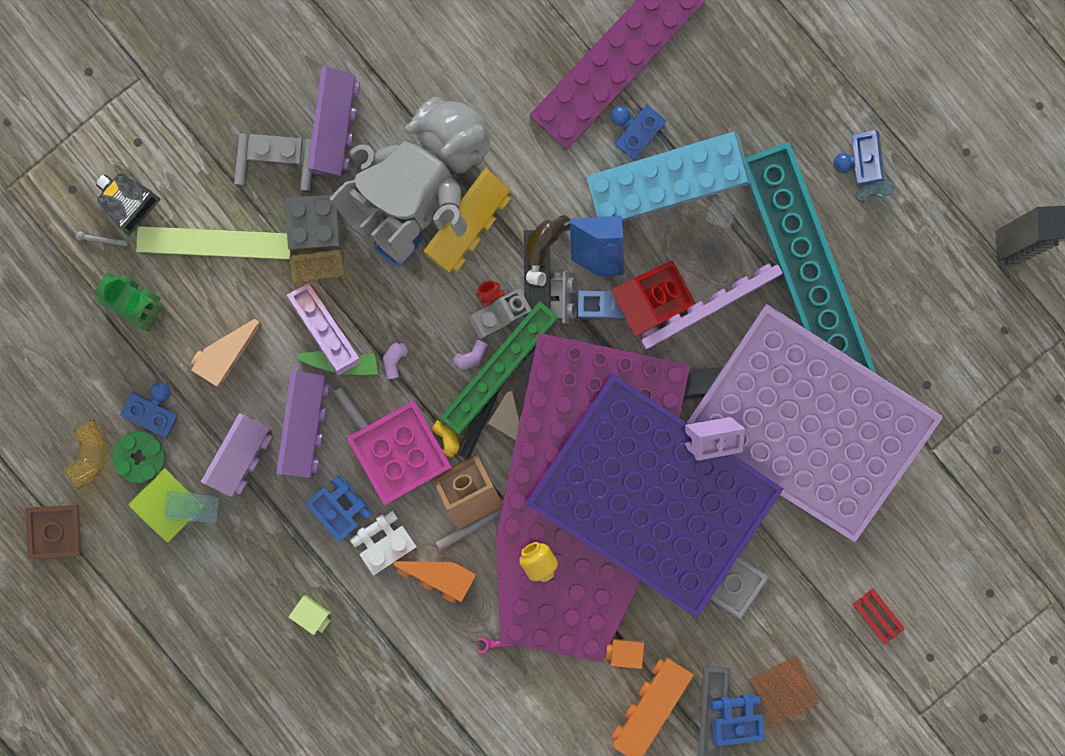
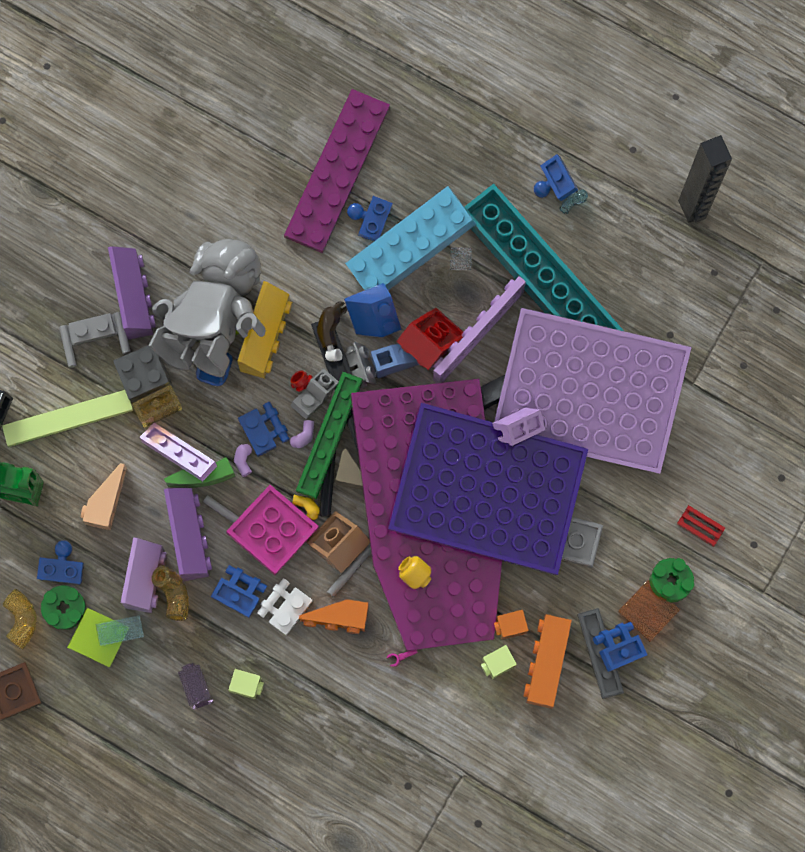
camera: 20 degrees left, 10 degrees down
none -> clear yellow cylinder [152,566,189,621]
none -> clear purple hips [178,663,214,710]
none -> blue plate [238,402,290,457]
none -> yellowish green brick [481,645,517,679]
none -> green plate [649,558,694,602]

